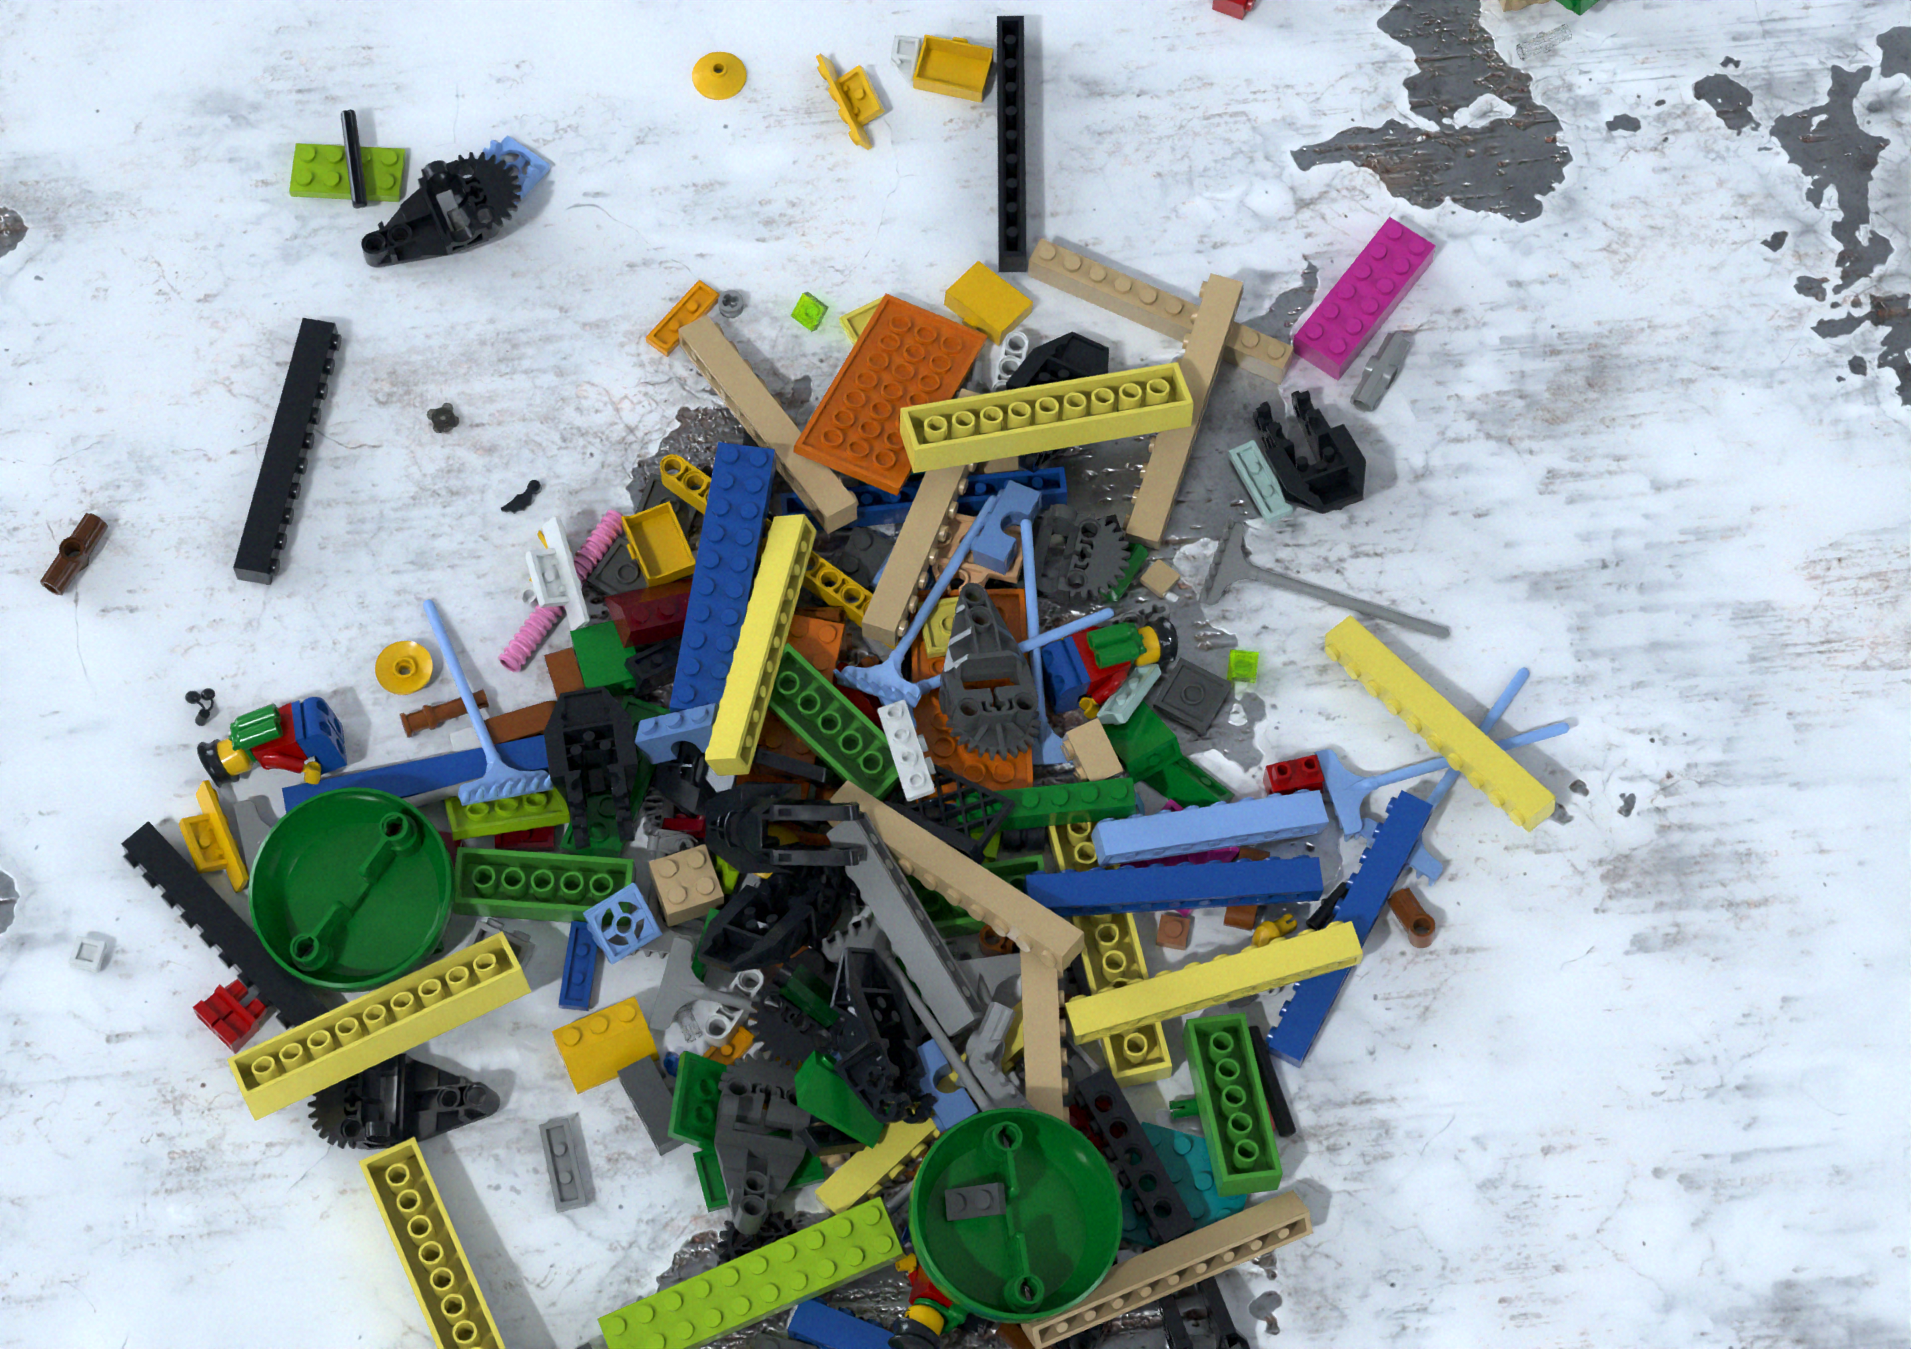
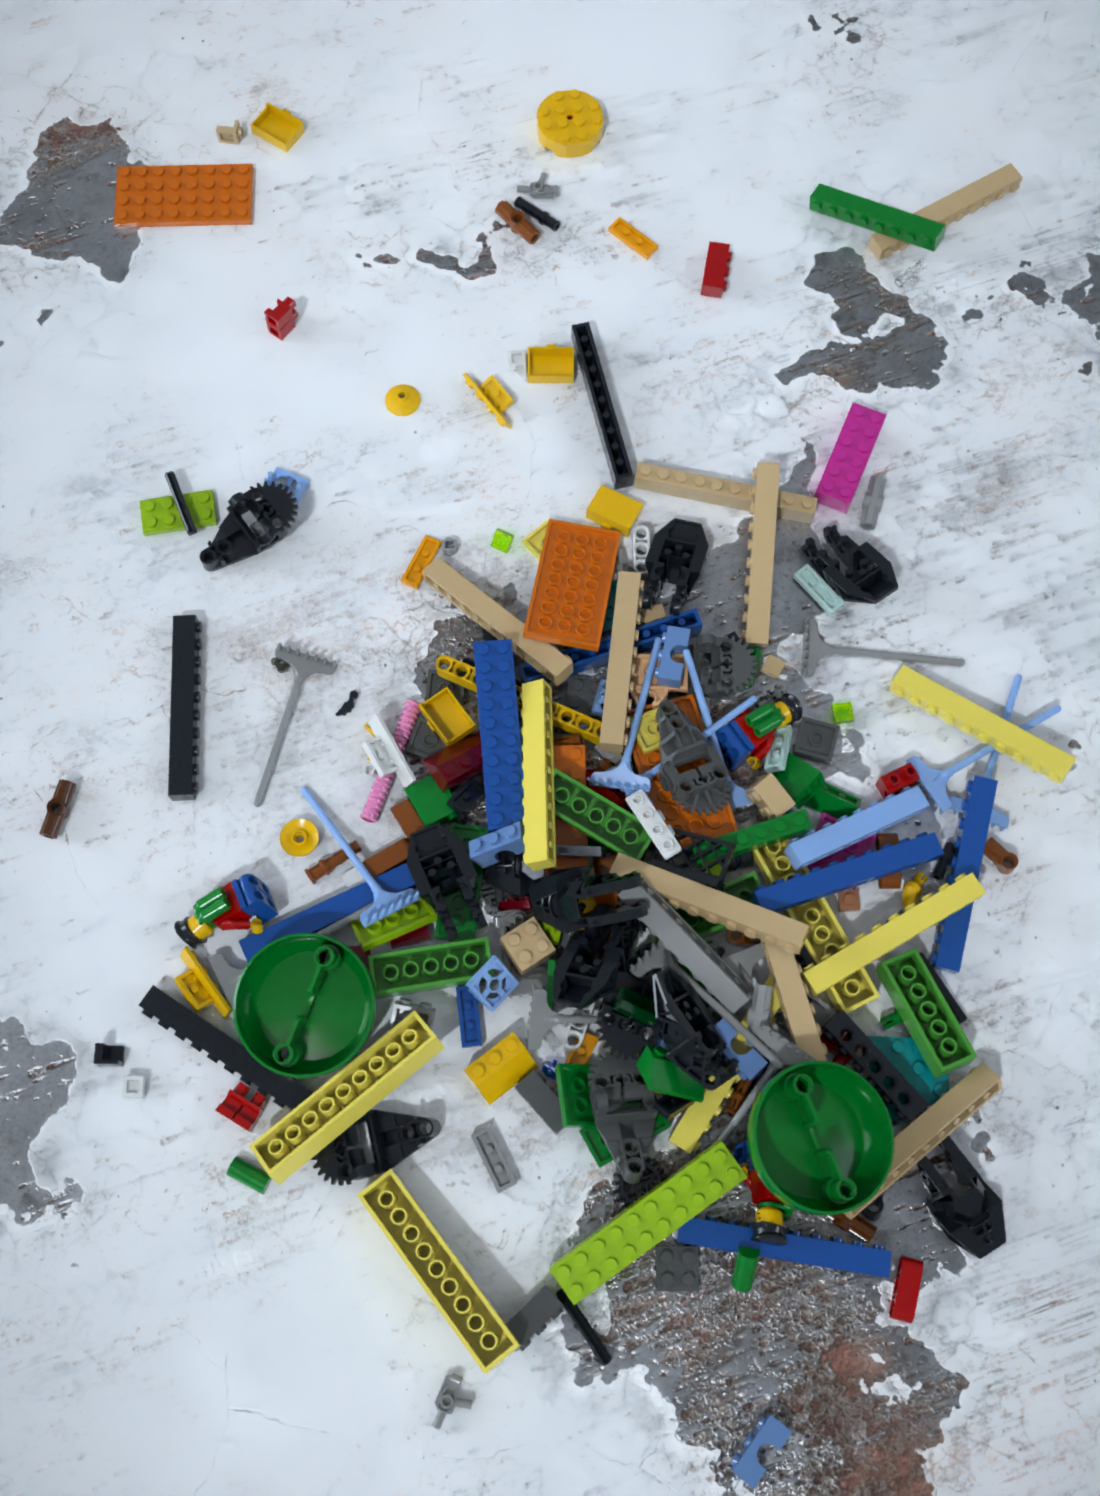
camera: 15 degrees left, 5 degrees up
black piece [185,688,215,726] -> none
light yellow brick [900,362,1194,473] -> none
dark grey plate [945,1183,1006,1221] -> none
none -> black panel [93,1043,125,1067]
none -> green brick [226,1156,272,1195]
none -> light grey piece [254,643,337,807]

